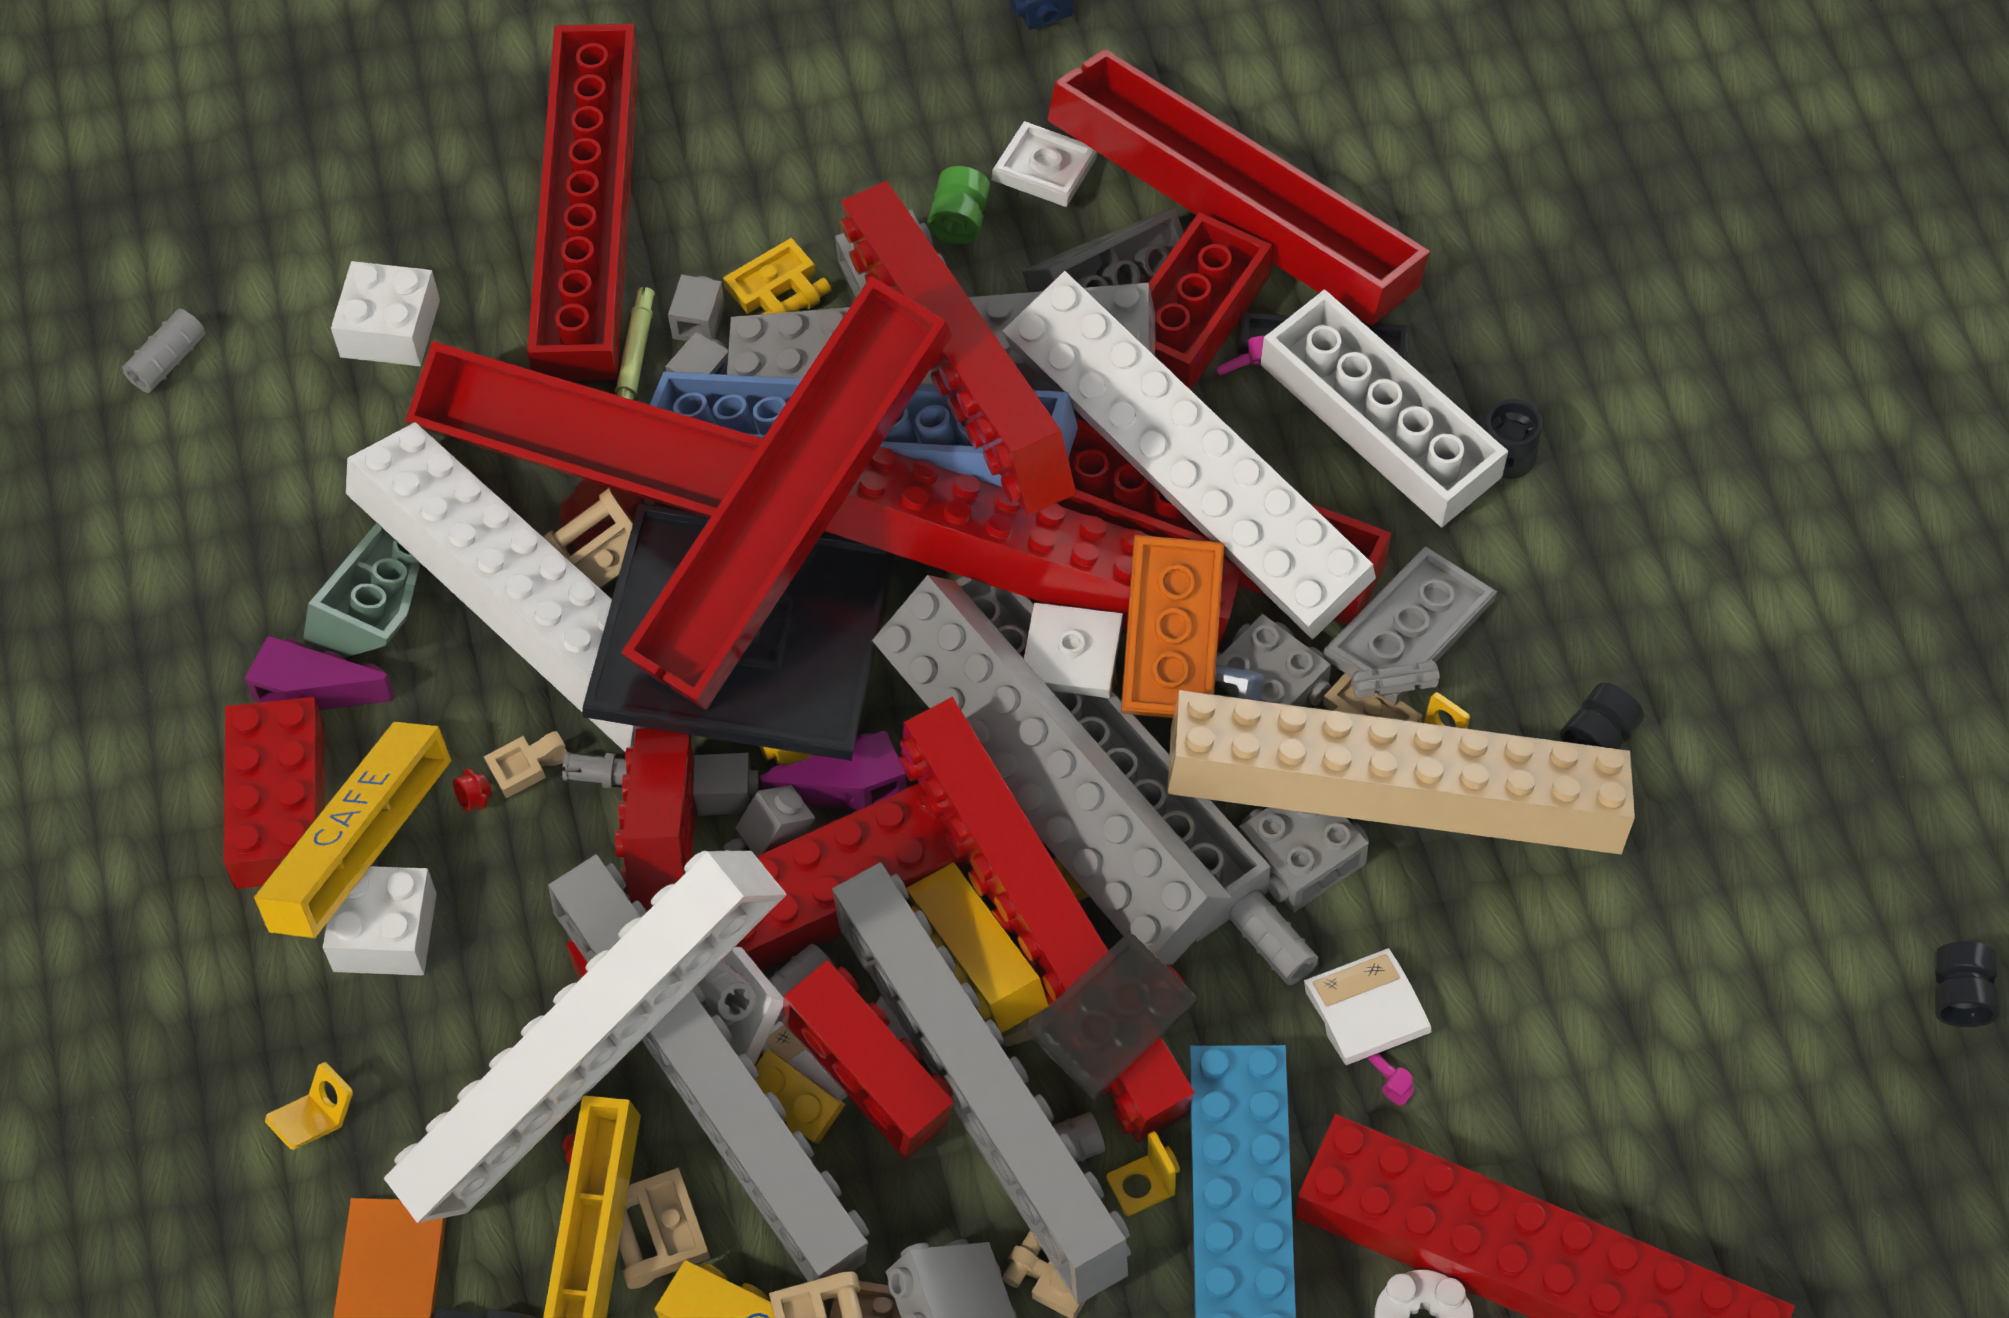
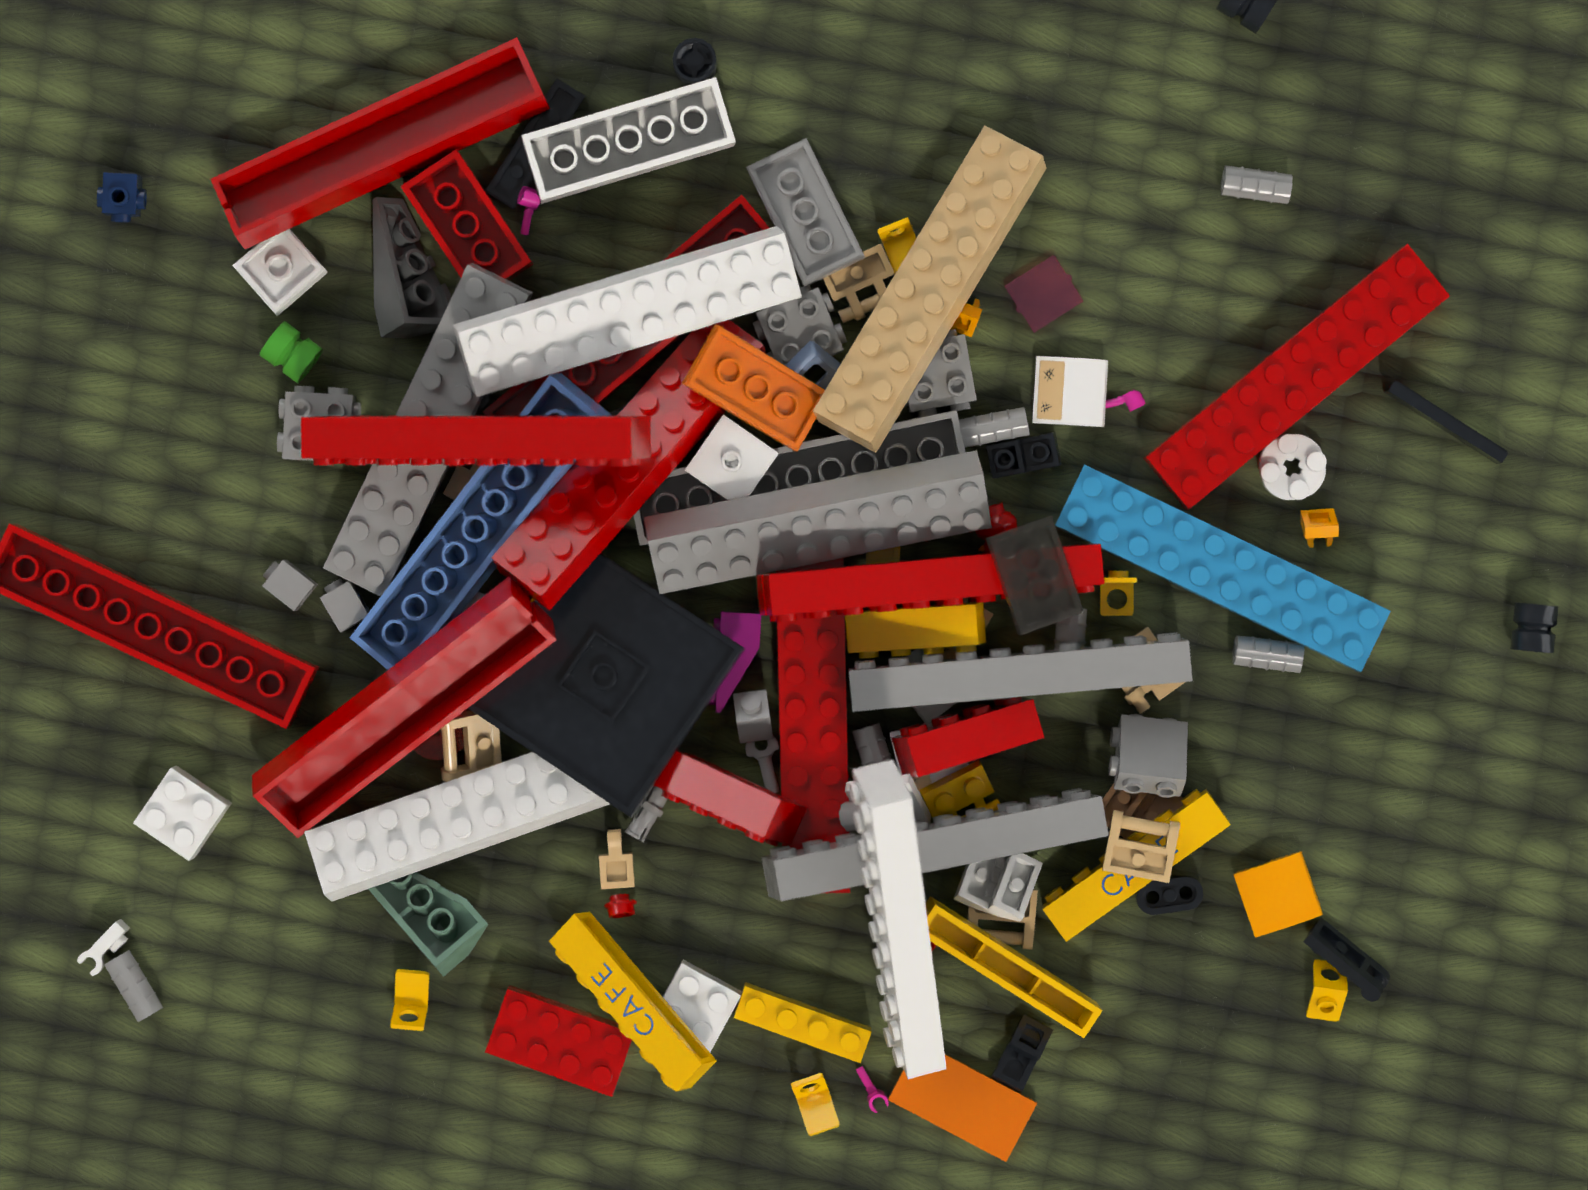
camera: 70 degrees left, 30 degrees up
magenta slope [244,636,395,710] -> none
yellowish green piece [615,287,655,400] -> none
red piece [621,276,952,710] -> none
light grey brick [693,753,760,816] -> none
yellow plate [723,238,832,315] -> none
light grey axle [1351,661,1440,698] -> none
black wheel [1560,683,1644,749] -> none
none -> white plate [77,919,130,976]
none -> yellow bracket [390,969,429,1031]
none -> yellow brick [734,982,872,1063]
none -> dark pink hand [856,1066,889,1113]
none -> light orange tile [950,298,982,338]
none -> white slope [954,853,1043,922]
none -> black slope [986,432,1062,479]
none -> clear pink piece [1004,255,1083,333]
none -> light grey axle [1221,165,1293,204]

